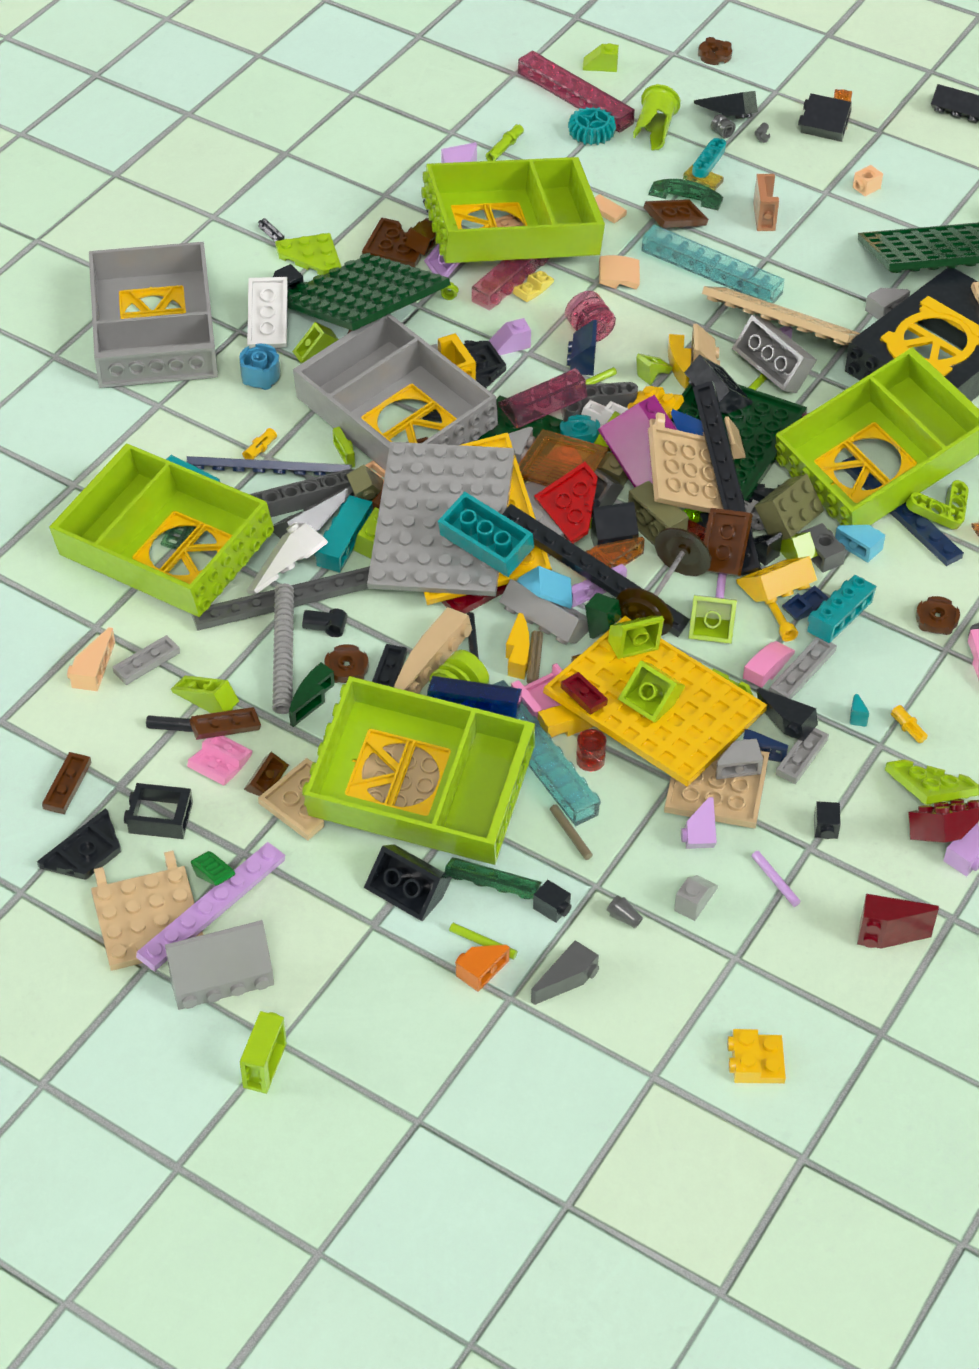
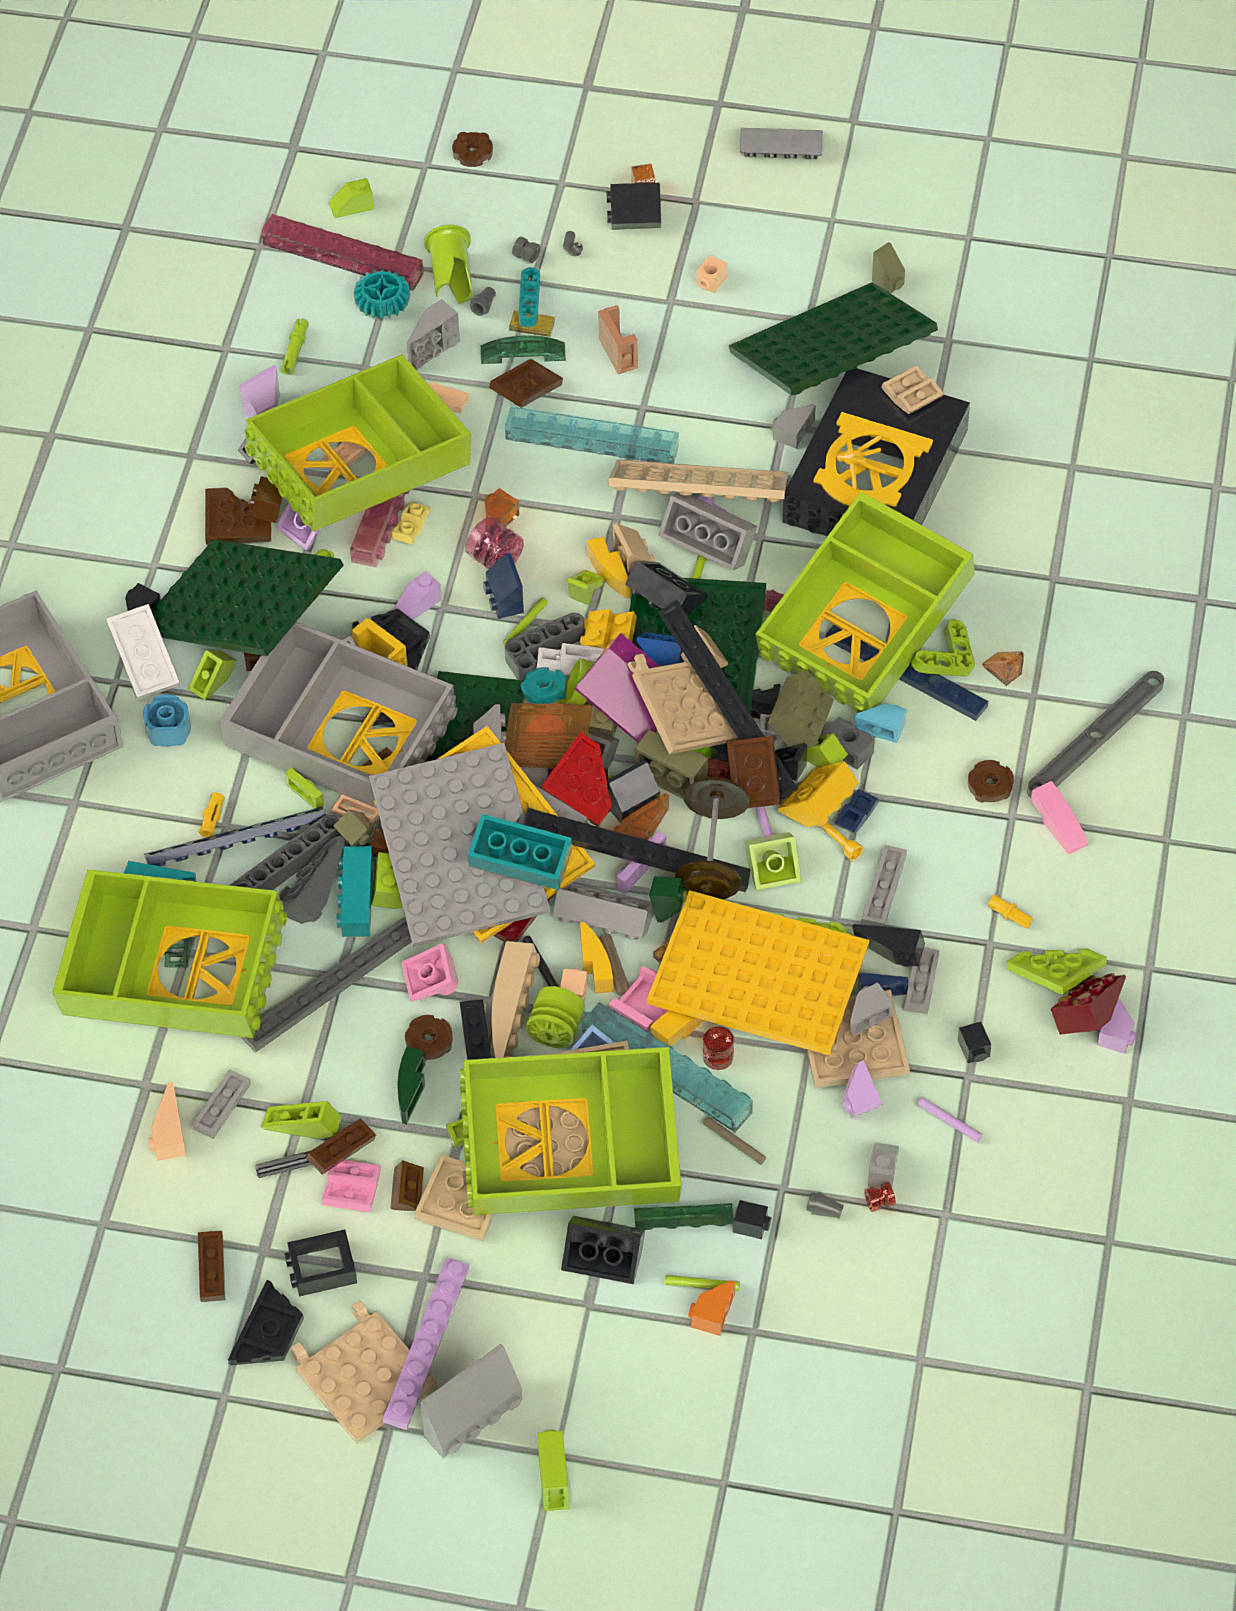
camera: 20 degrees left, 5 degrees up
green slope [191,851,235,886] -> none
white wedge [247,522,328,594] -> none
axle [258,218,285,242] -> none
light grey piece [272,583,294,714] -> none
lime plate [275,233,341,275] -> none
black piece [302,608,348,637] -> none
clear blue brick [427,676,522,719] -> none
clear pink slope [498,368,587,428] -> none
medium azure slope [517,566,572,609] -> none
dark grey slope [531,940,599,1005] -> none
dark red plate [561,672,608,715] -> none
light nougat slope [599,255,640,290] -> none
lime slope [608,616,664,659] -> none
lime slope [618,660,685,723] -> none
black slope [694,91,758,119] -> none
yellow plate [727,1029,786,1084] -> none
bright pink slope [743,641,795,688] -> none
teal brick [807,575,877,643] -> none
teal slope [850,694,869,727] -> none
dark red slope [857,894,939,949] -> none
none -> bright pink slope [402,943,458,1002]
none -> light grey slope [407,299,460,369]
none -> dark grey cone [470,287,496,316]
none -> clear orange slope [485,488,519,541]
none -> light nougat brick [560,969,588,1002]
none -> yellow plant [837,431,886,490]
none -> clear red wheel [864,1182,896,1212]

